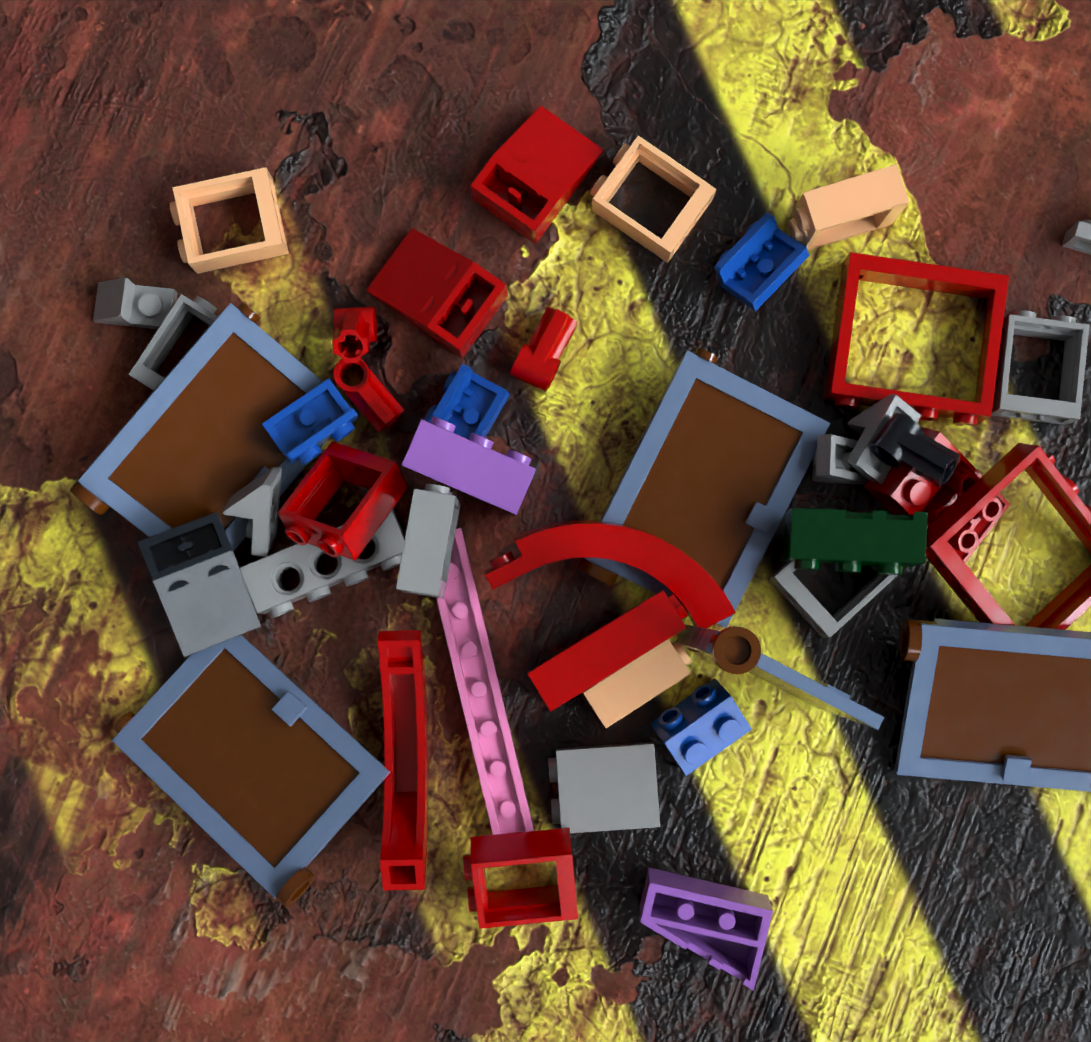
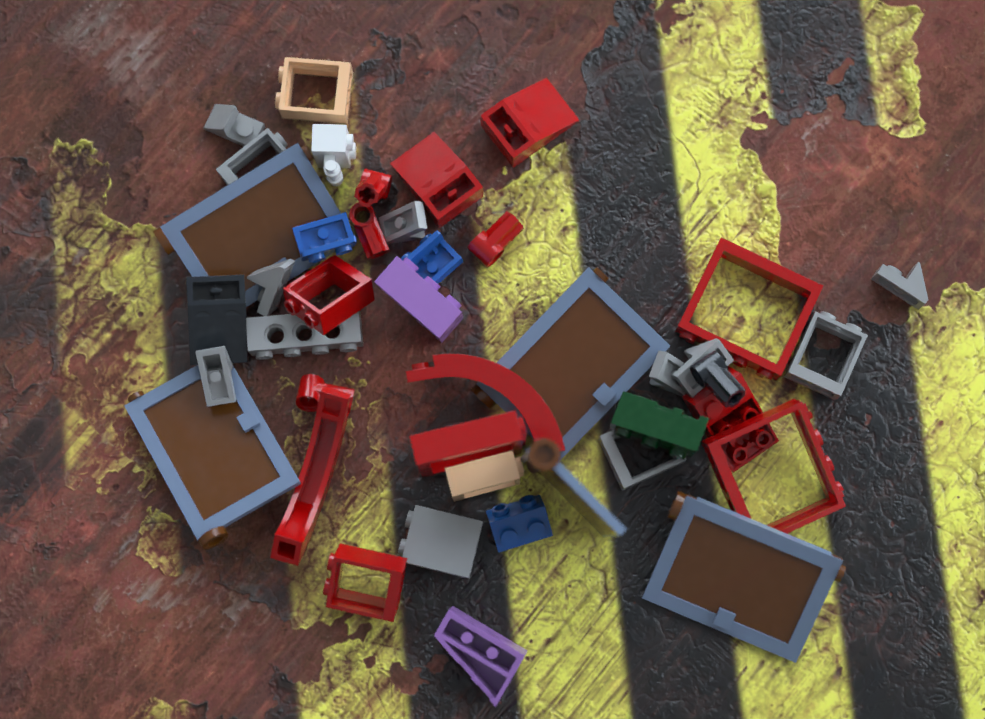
camera: 20 degrees right, 5 degrees down
light grey window [396,484,461,599] -> none
bright pink plate [436,528,534,835] -> none
light nougat window [590,135,716,263] -> none
blue bracket [714,212,809,312] -> none
light nougat window [788,164,909,251] -> none
none -> light grey slope [196,346,237,407]
none -> red piece [295,374,355,413]
none -> white brick [311,124,356,186]
none -> light grey slope [379,201,427,244]

